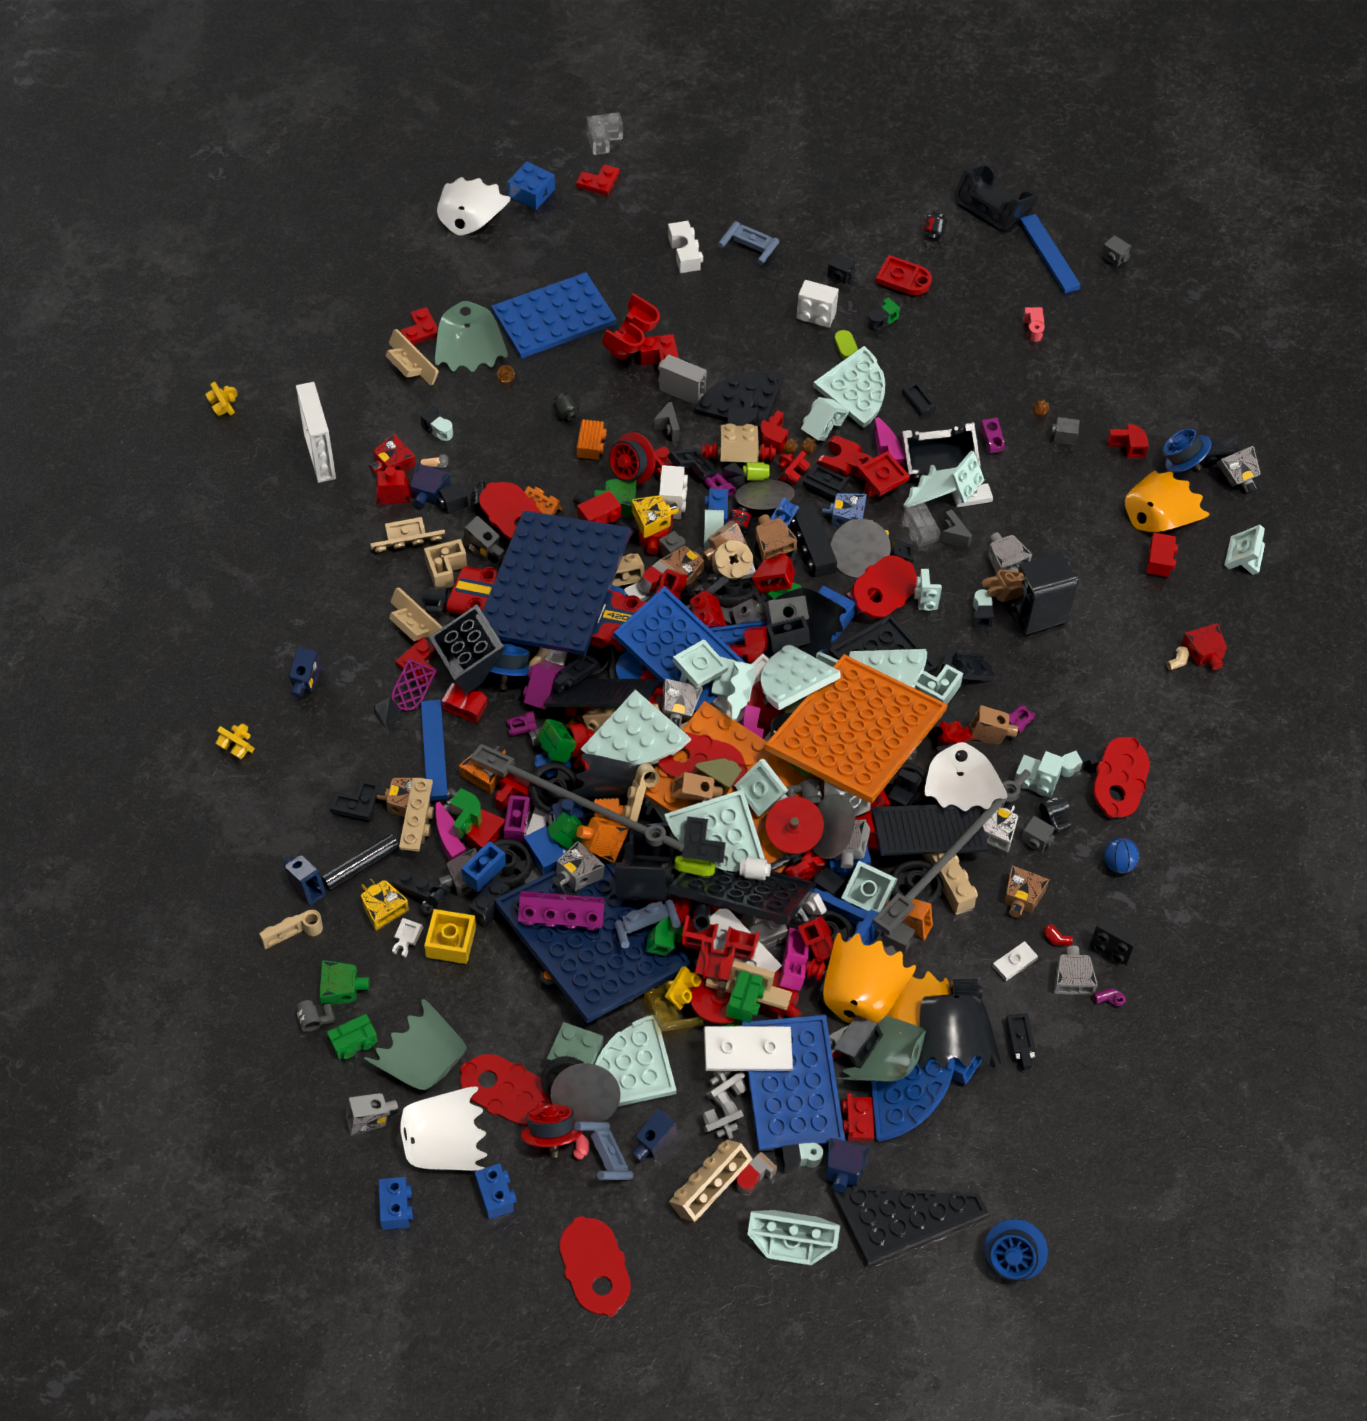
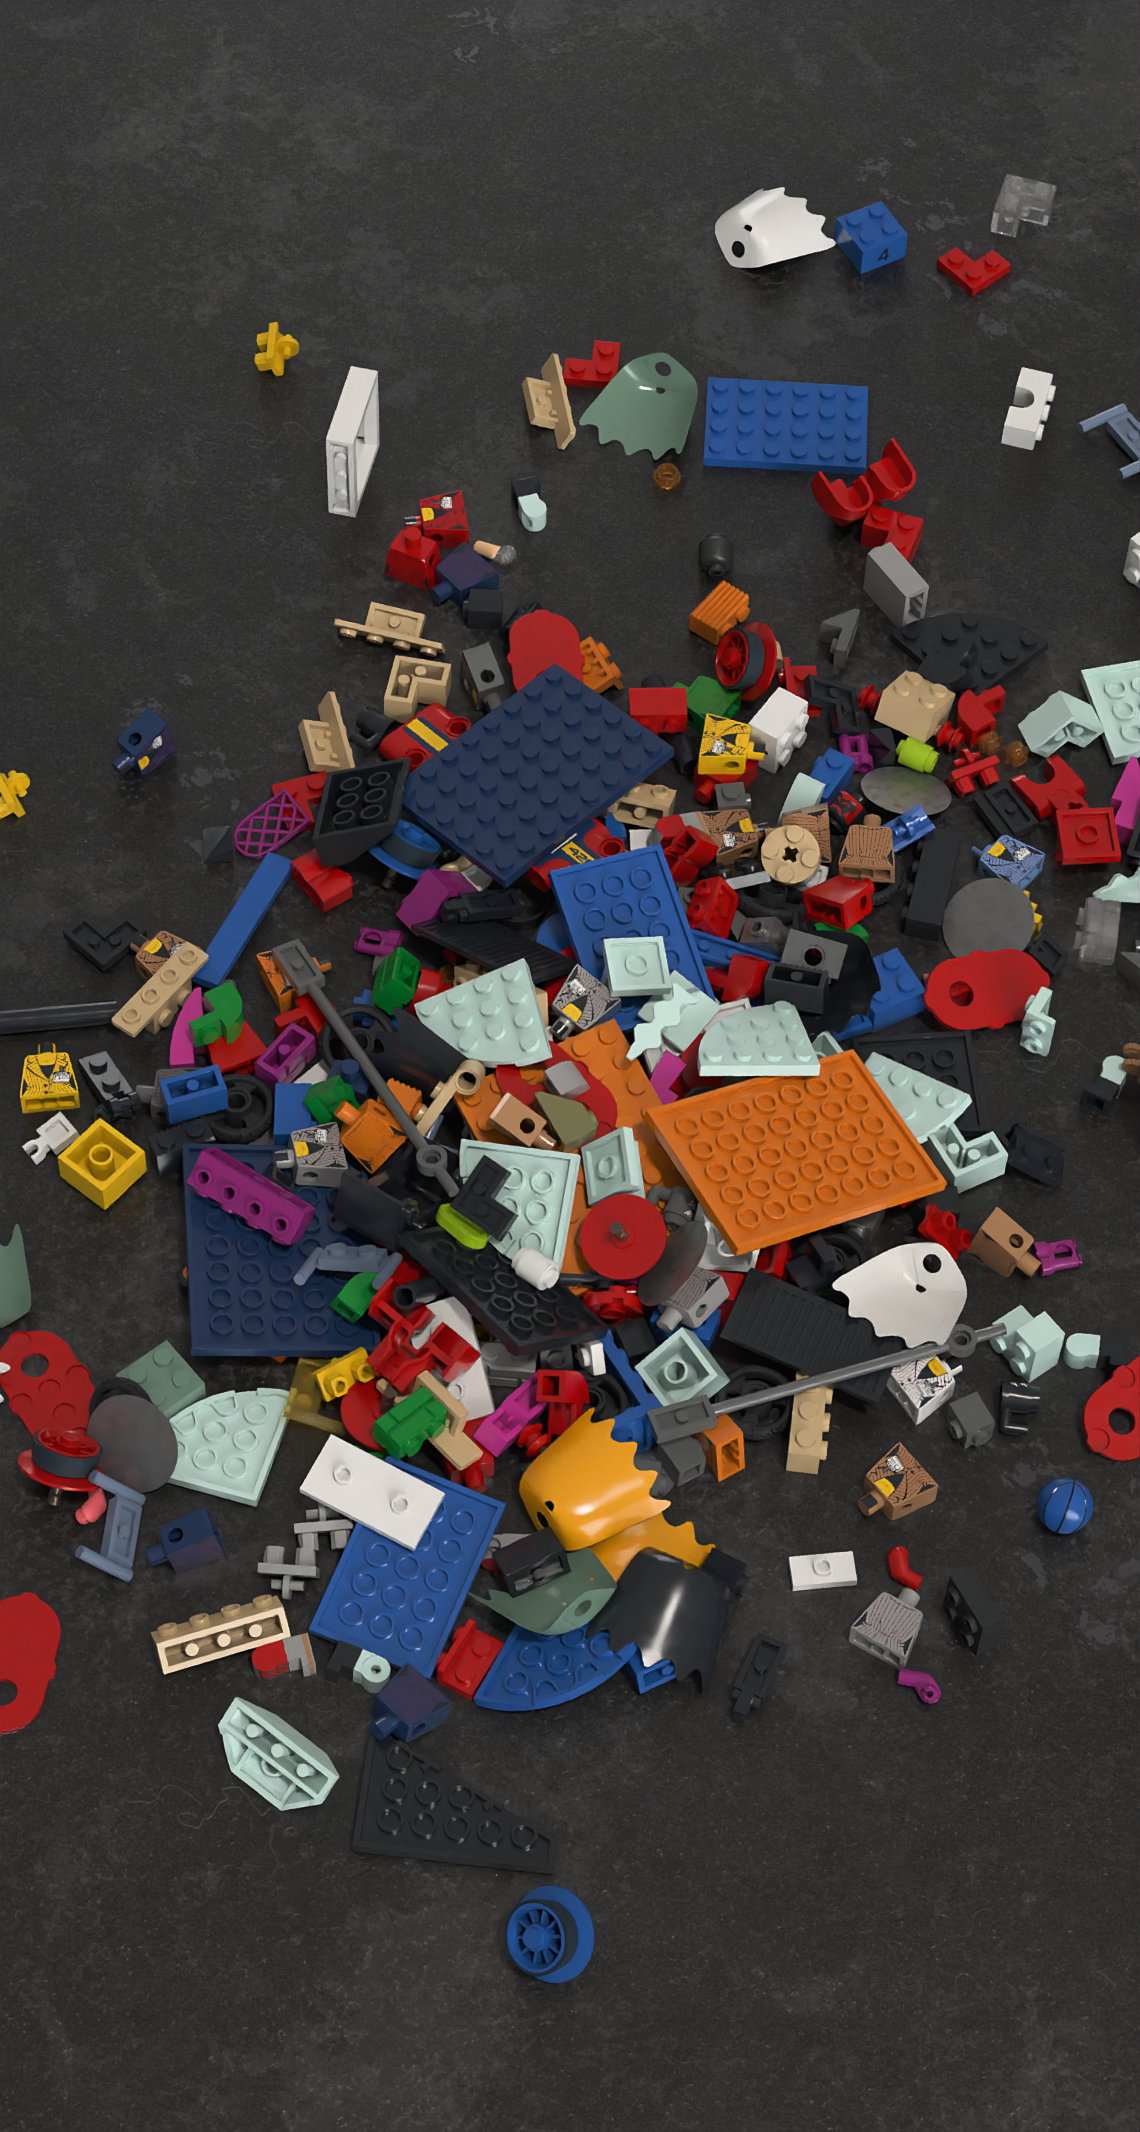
camera: 30 degrees right, 0 degrees up
none -> light grey brick [543,1061,590,1100]

